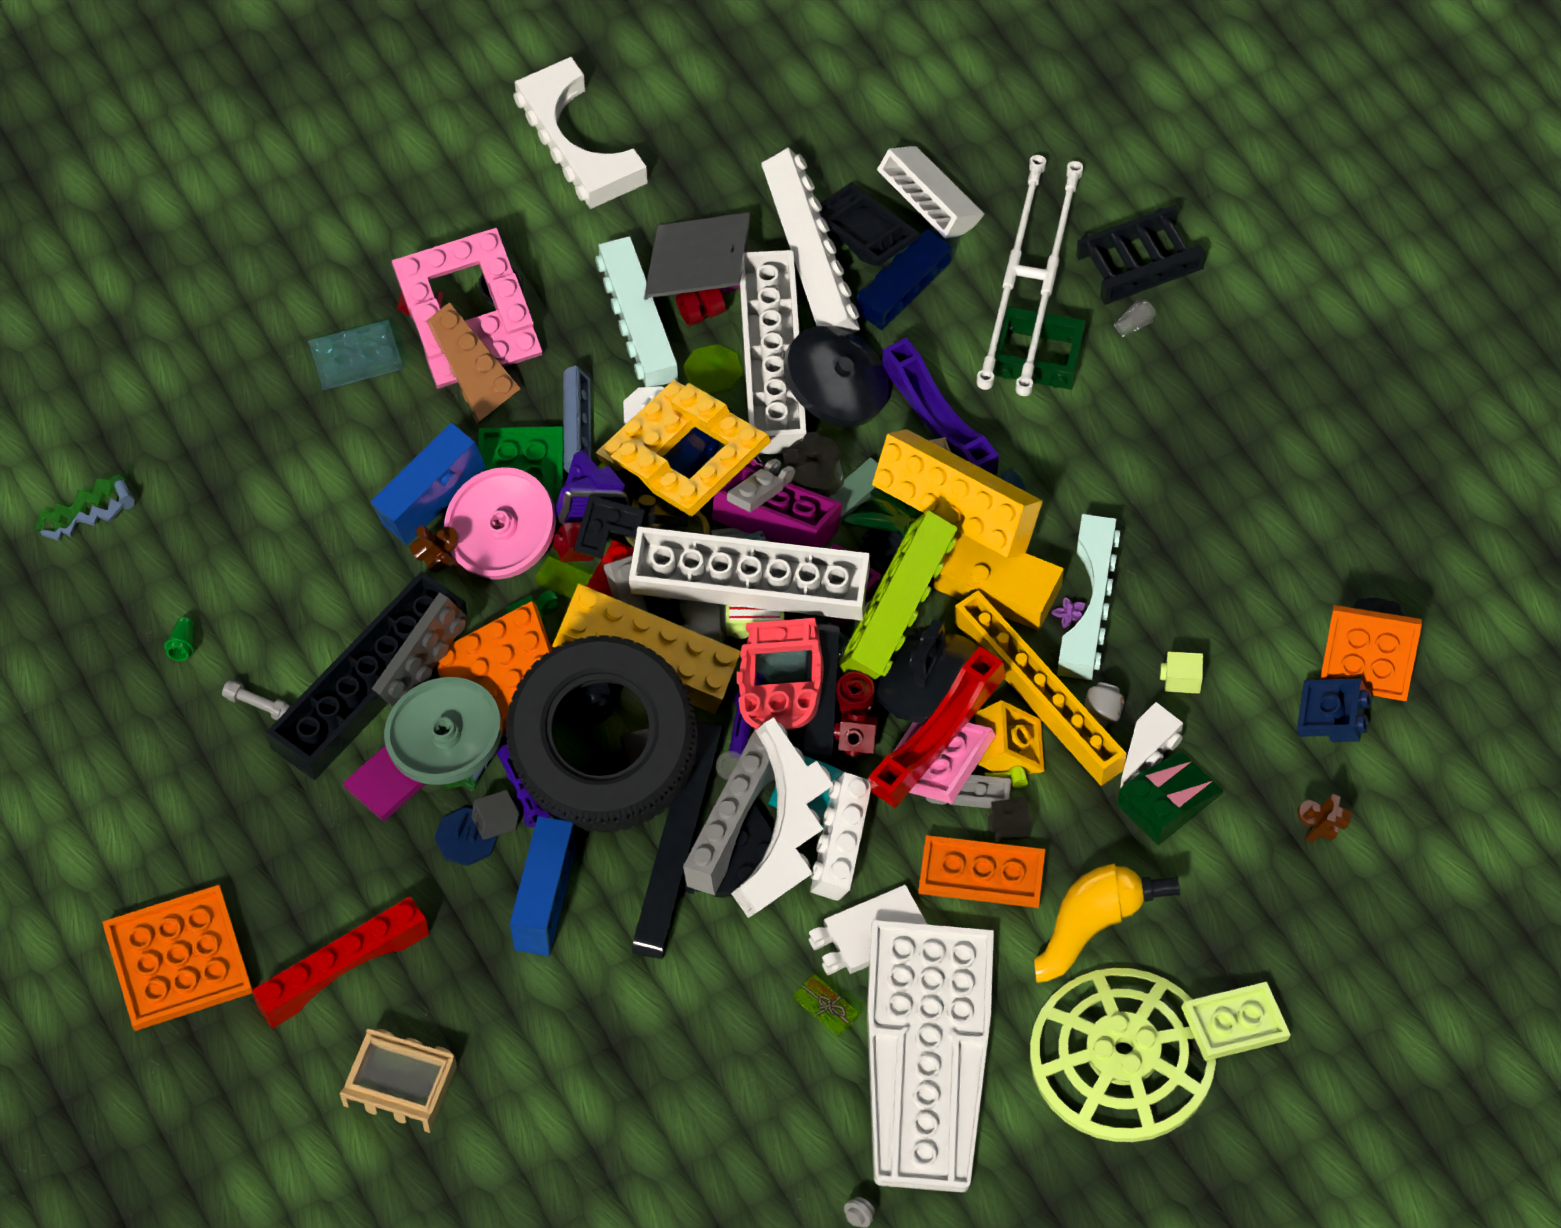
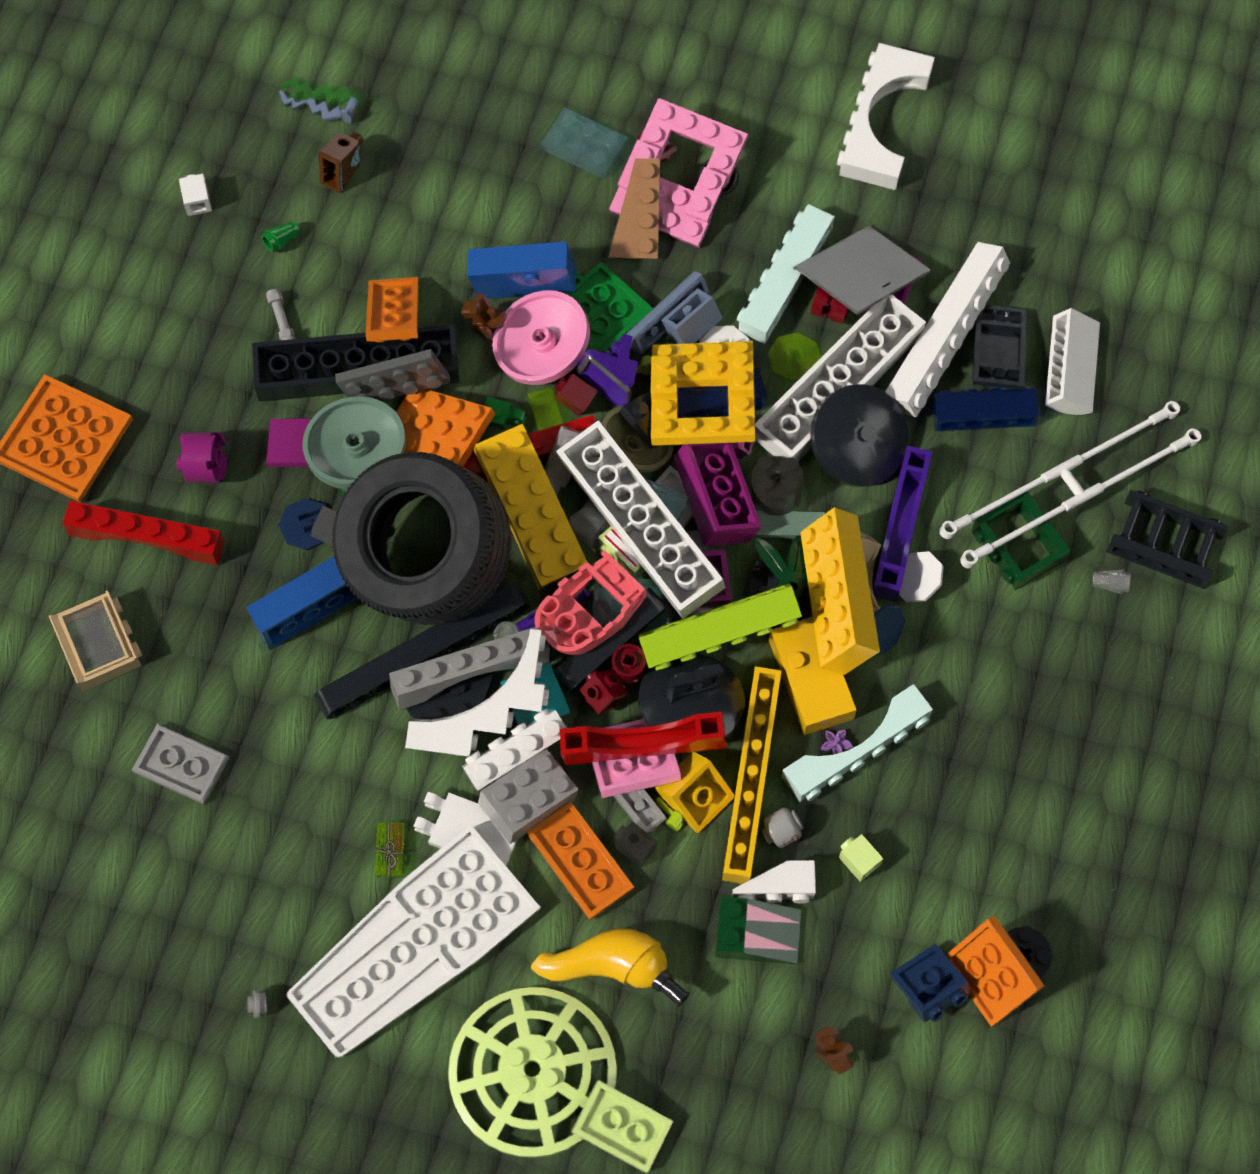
camera: 45 degrees right, 10 degrees up
black plate [574,495,645,559] -> none
light grey hinge [727,459,796,513] -> none
none -> light grey tile [132,724,229,805]
none -> magenta brick [176,432,227,483]
none -> white brick [179,174,212,216]
none -> reddish brown torso [318,132,364,193]
none -> orange plate [366,277,419,342]
none -> light grey brick [478,748,578,844]
none -> sand blue brick [662,289,723,344]
none -> white piece [899,551,944,603]

